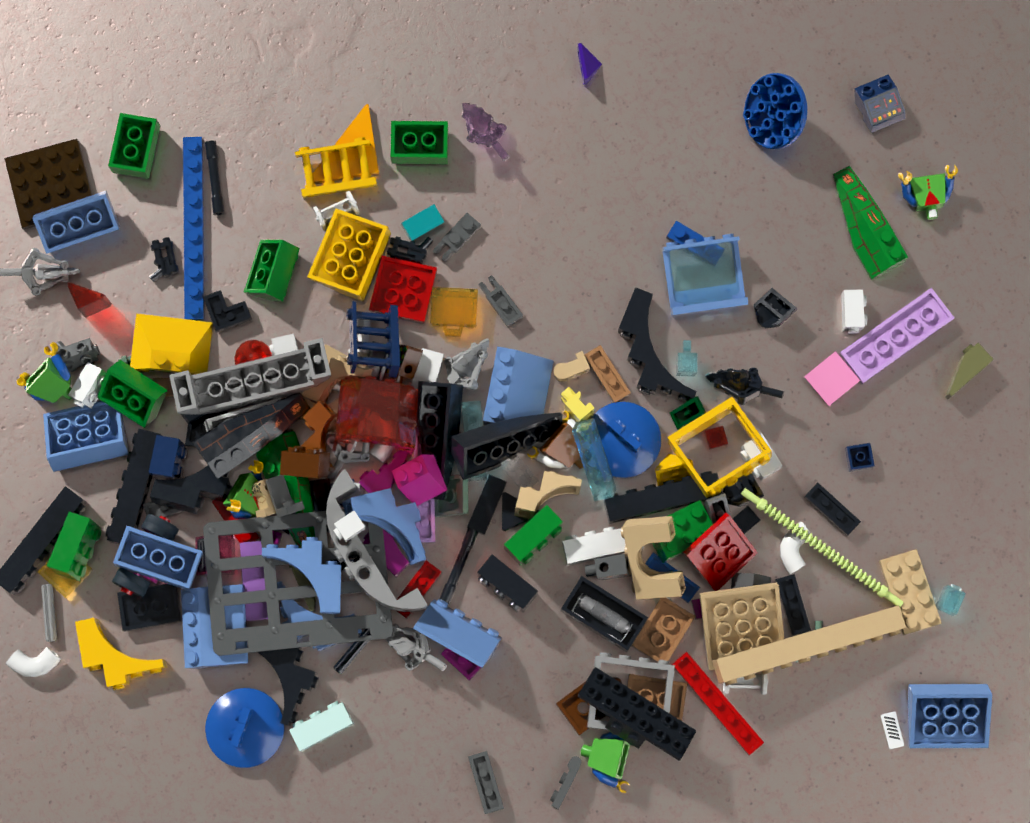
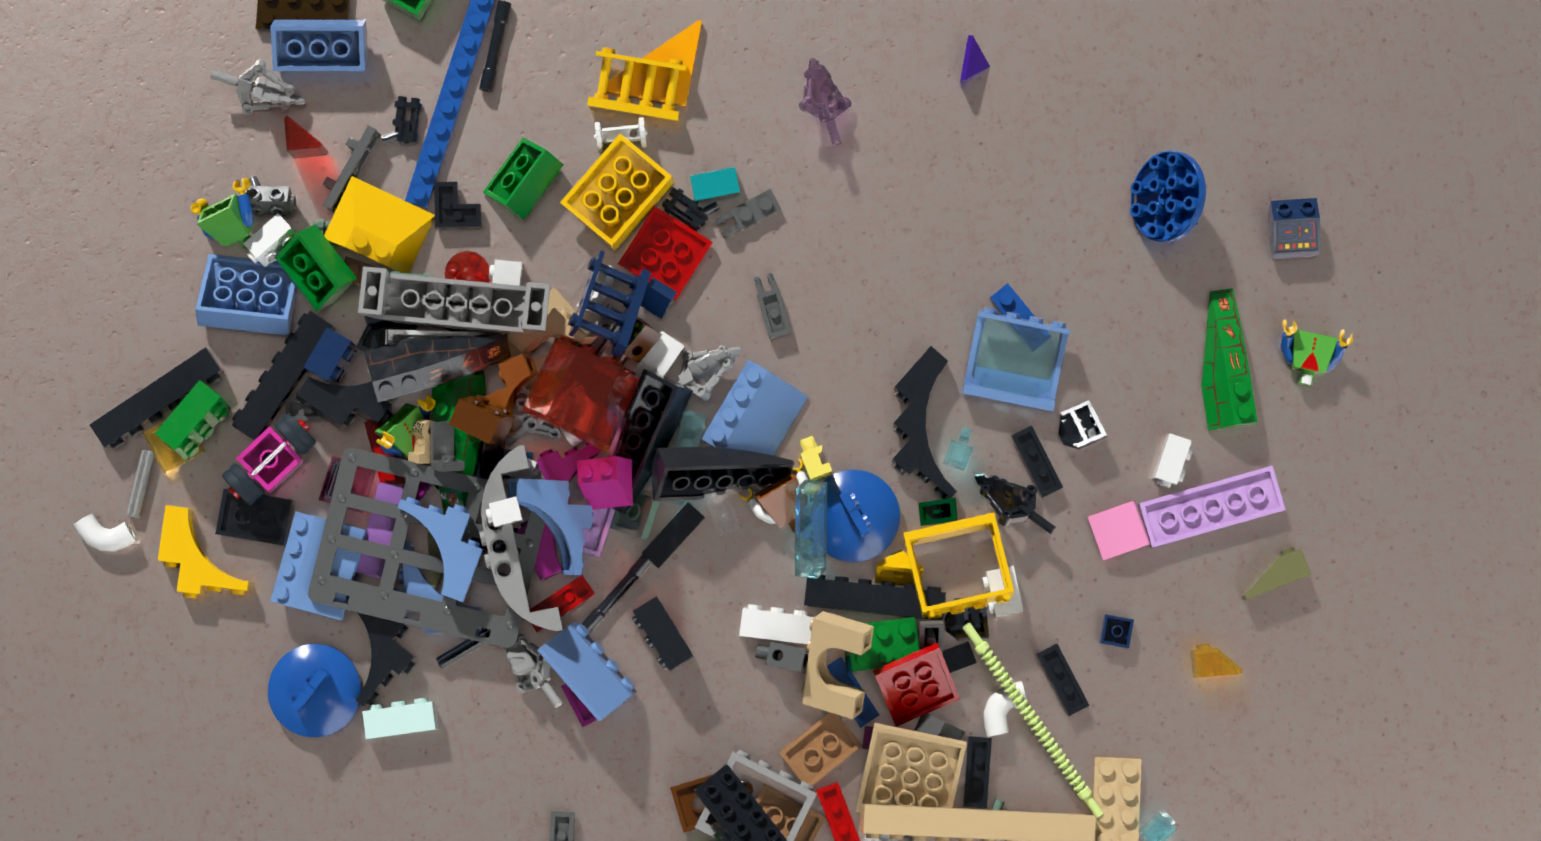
camera: 20 degrees right, 5 degrees up
medium blue brick [113,526,203,591] -> none
green brick [390,121,449,164] -> none
clear yellow piece [430,287,478,337] -> none
black piece [502,492,539,531] -> none
green brick [504,505,563,565] -> none
tan arch [514,471,582,519] -> none
tan leg [554,351,590,382] -> none
black piece [560,576,649,652] -> none
medium nougat plate [585,345,631,403] -> none
clear red plate [704,426,728,450] -> none
none -> dark grey hinge [323,125,381,213]
none -> dark blue piece [641,278,677,319]
none -> black plate [1011,425,1063,498]
none -> clear yellow slope [1190,644,1243,678]

